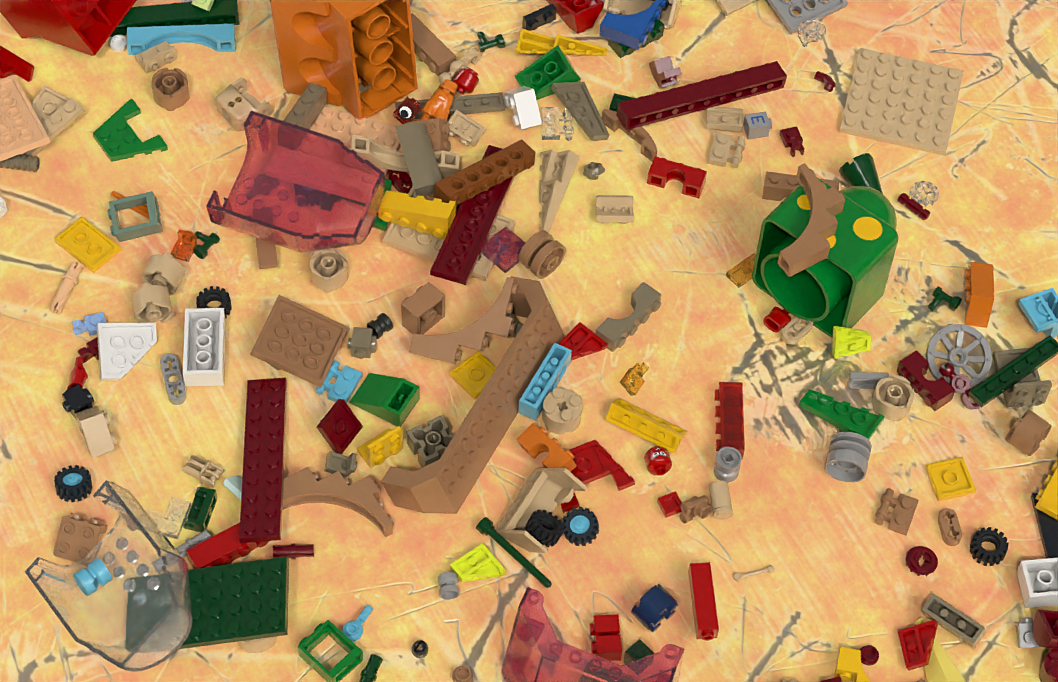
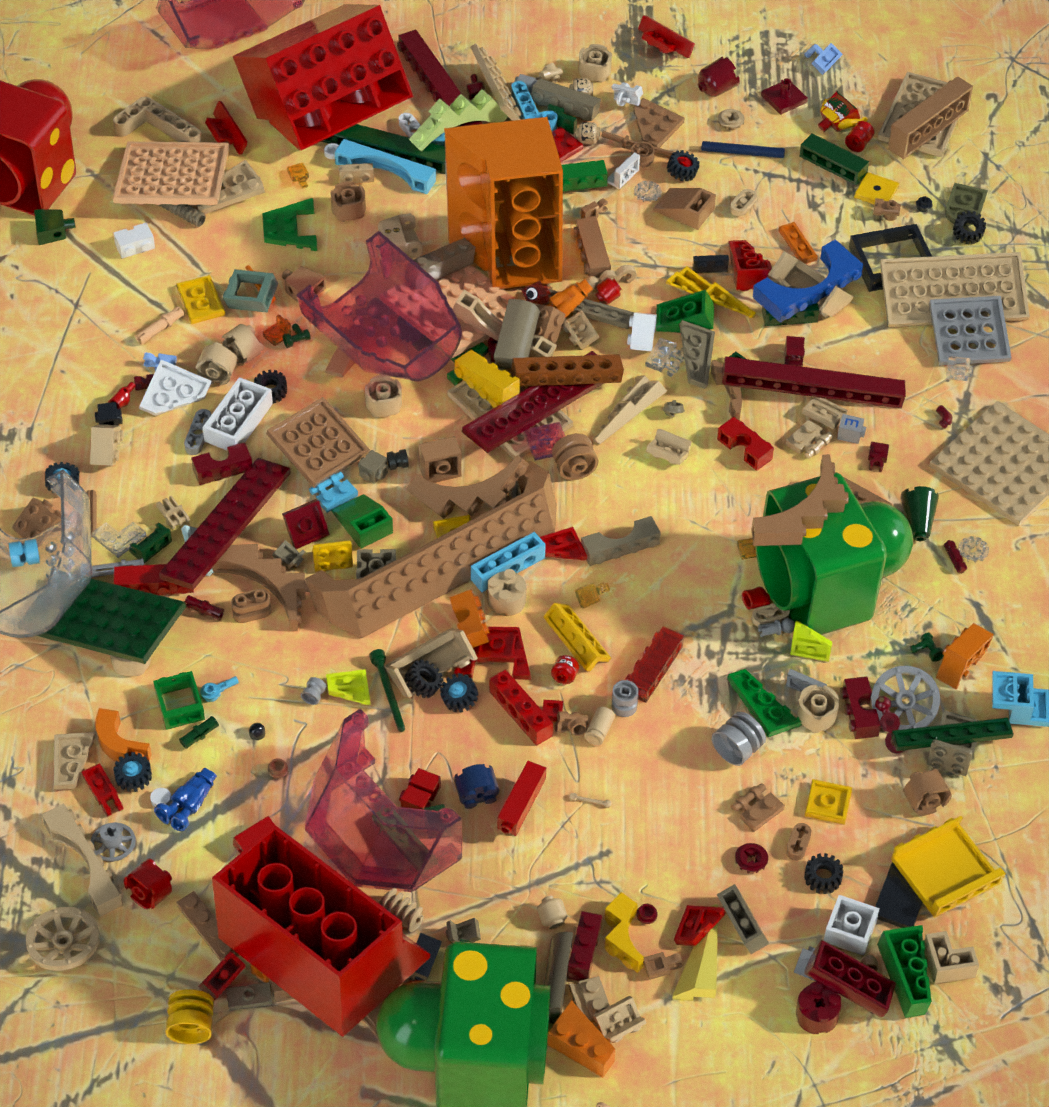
camera: 30 degrees right, 5 degrees down
dark green piece [477,32,505,53] -> none
none -> dark red arch [191,442,252,485]
none -> medium nougat brick [231,589,271,623]
none -> medium nougat torso [282,266,326,307]
none -> clear yellow plate [287,163,309,189]
none -> red brick [489,669,553,746]
none -> light grey pin [758,618,795,637]

